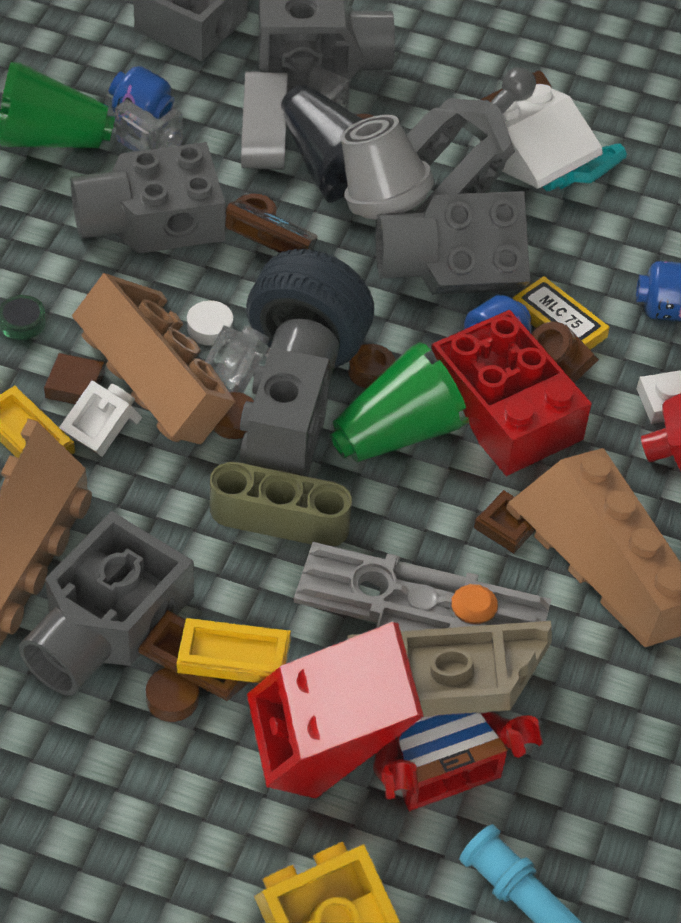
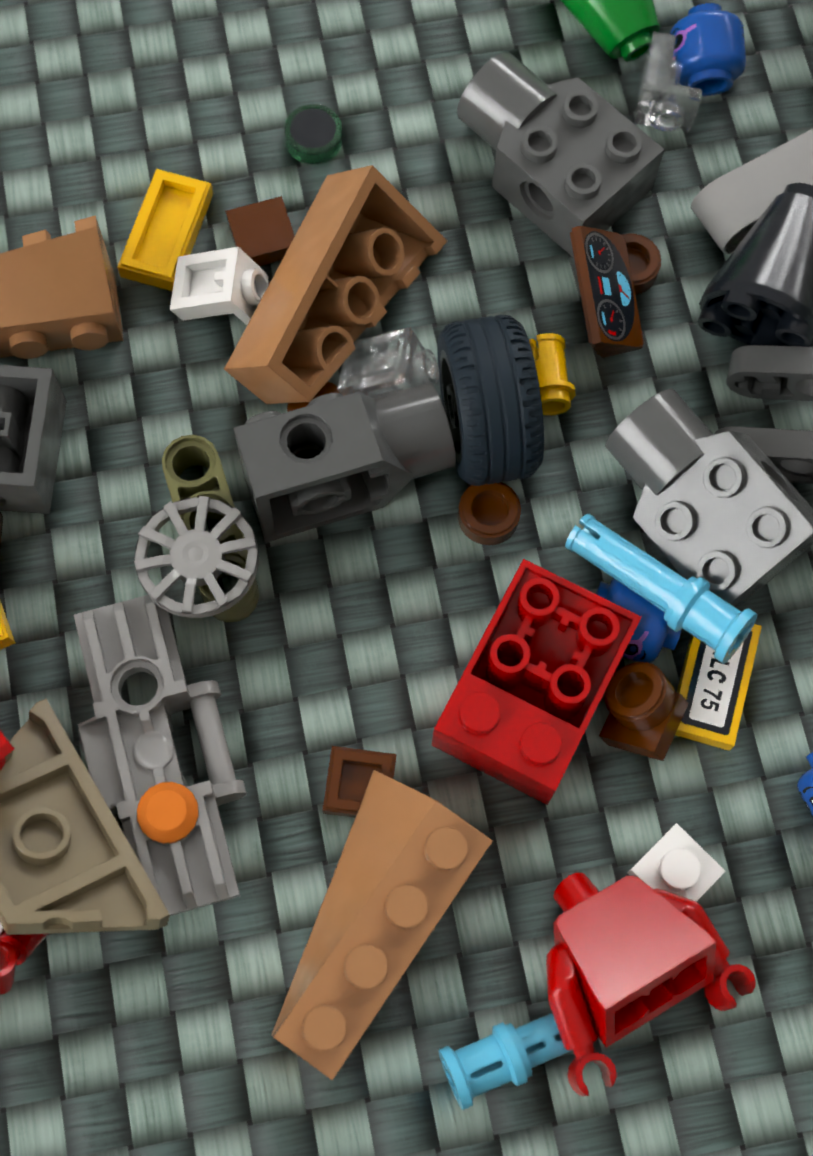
camera: 60 degrees right, 20 degrees up
white tile [187,301,233,346] -> none
green cone [330,342,469,462] -> none
light grey piece [340,115,434,219] -> none
none -> light grey wheel [134,496,259,618]
none -> medium azure pin [565,514,758,664]

